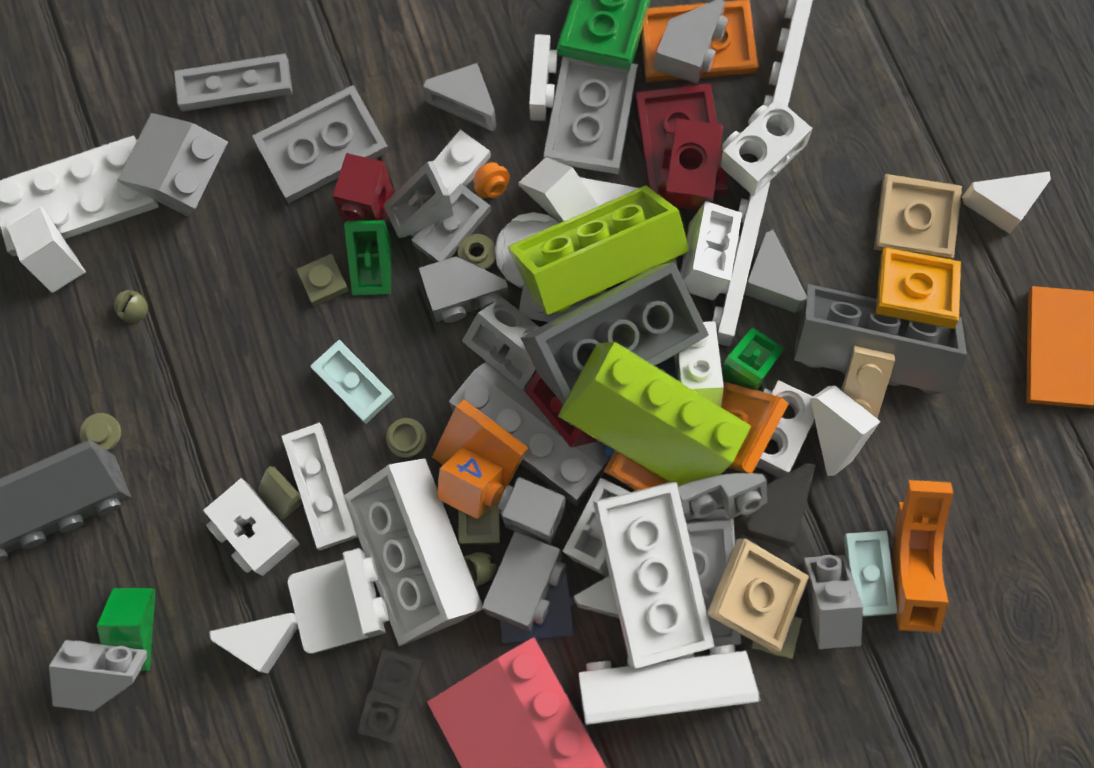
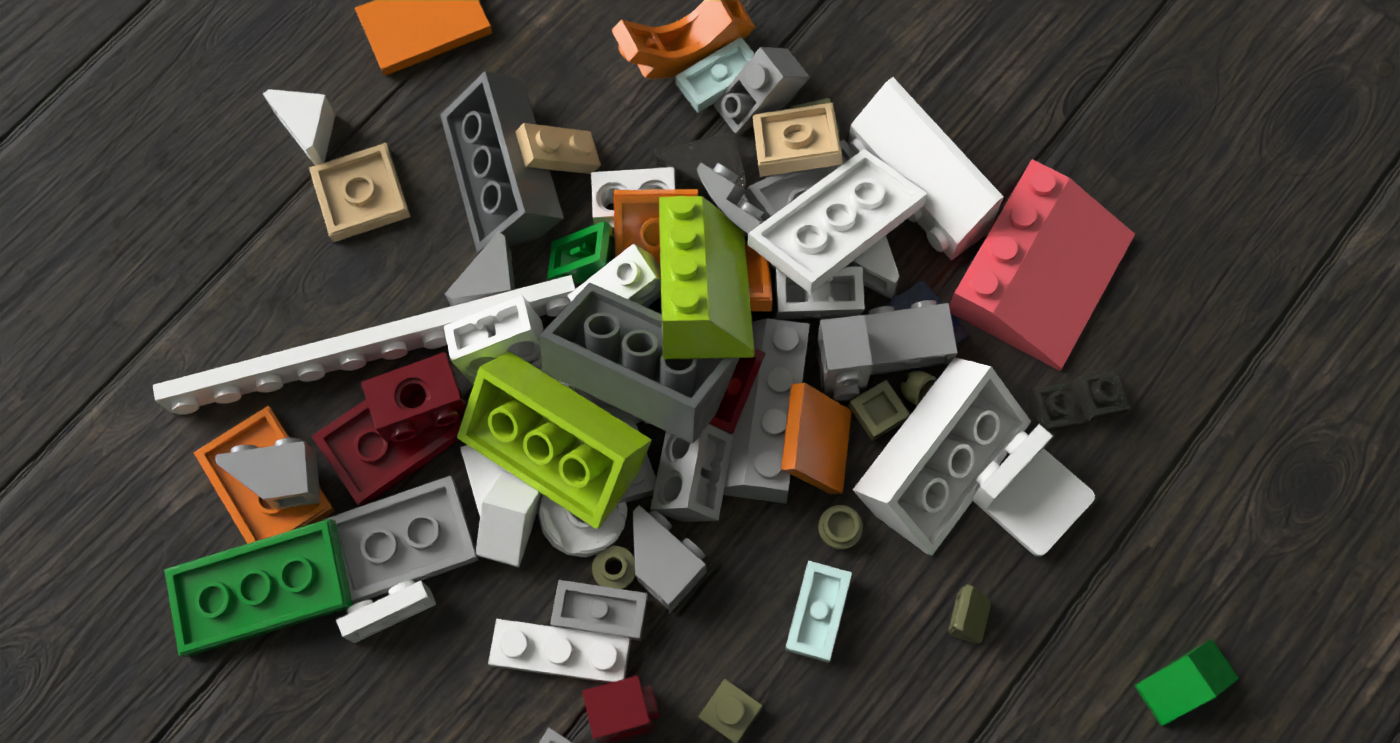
camera: 120 degrees left, 5 degrees down
light grey slope [49,640,147,711] -> none
white brick [203,478,300,576] -> none
white slope [210,613,298,674] -> none
white plate [282,423,358,550] -> none
green slope [344,220,391,295] -> none
light grey slope [383,161,454,238] -> none
light grey slope [423,63,497,131] -> none
orange brick [437,447,504,519] -> none
orange plate [473,162,510,198] -> none
white brick [720,98,813,196] -> none
white slope [810,386,880,476] -> none
light orange tile [876,247,961,329] -> none

